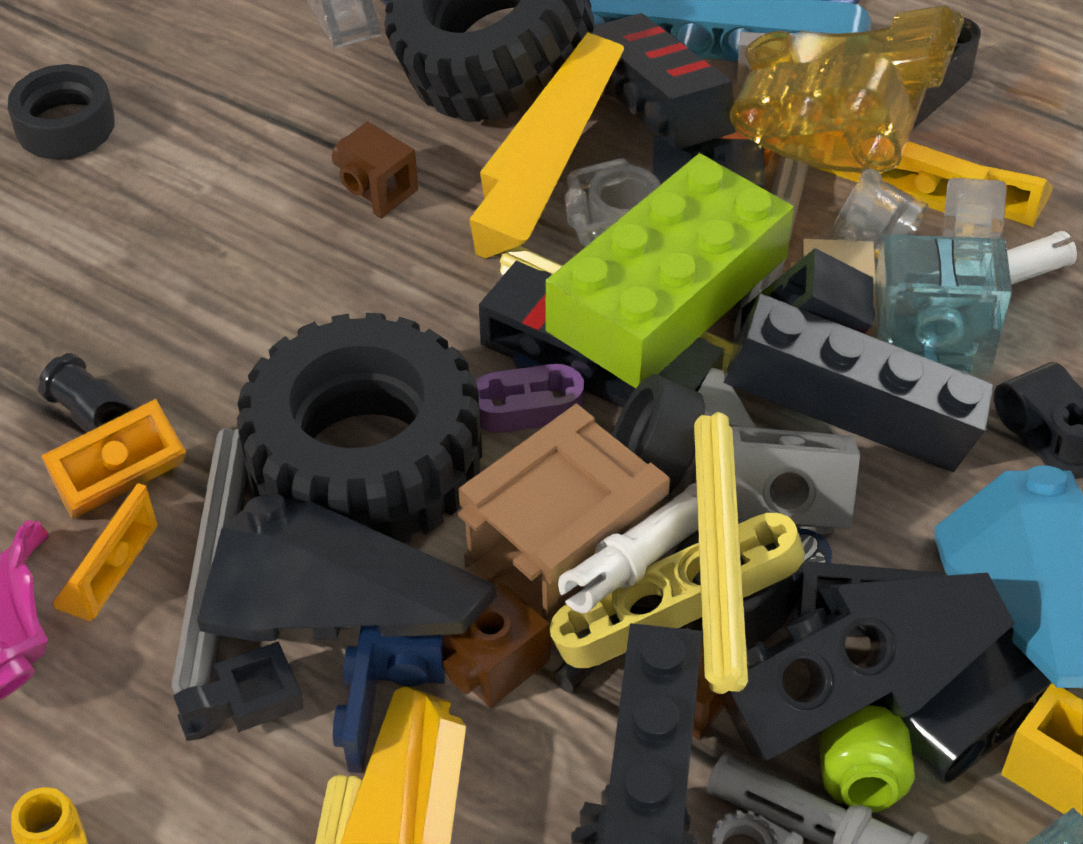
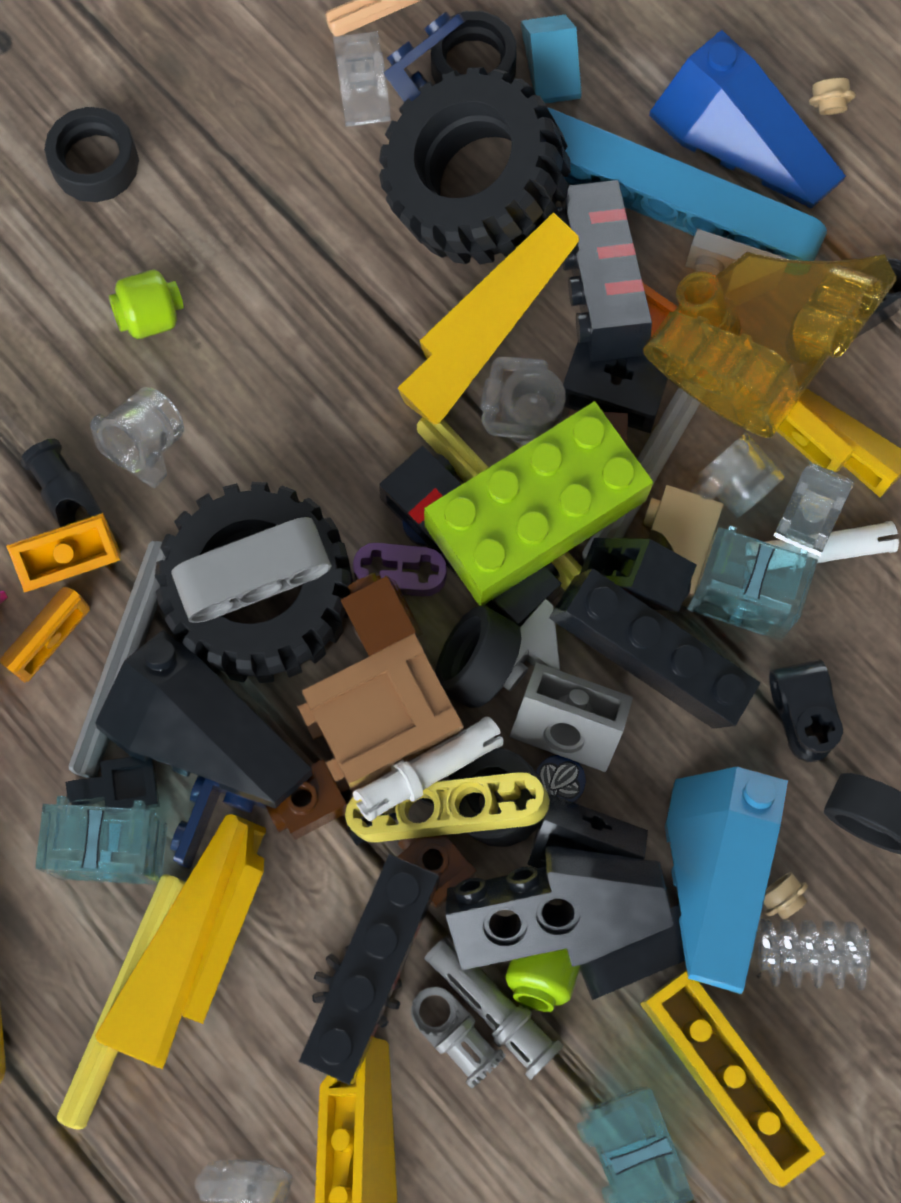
camera: 15 degrees right, 25 degrees up
reddish brown brick [332,121,418,219] -> none
light yellow axle [694,412,748,694] -> none
none -> clear light blue container [35,796,168,885]
none -> clear piece [90,387,184,488]
none -> lime head [109,270,184,339]
none -> light grey beam [171,517,332,623]
none -> reddish brown brick [341,573,423,656]

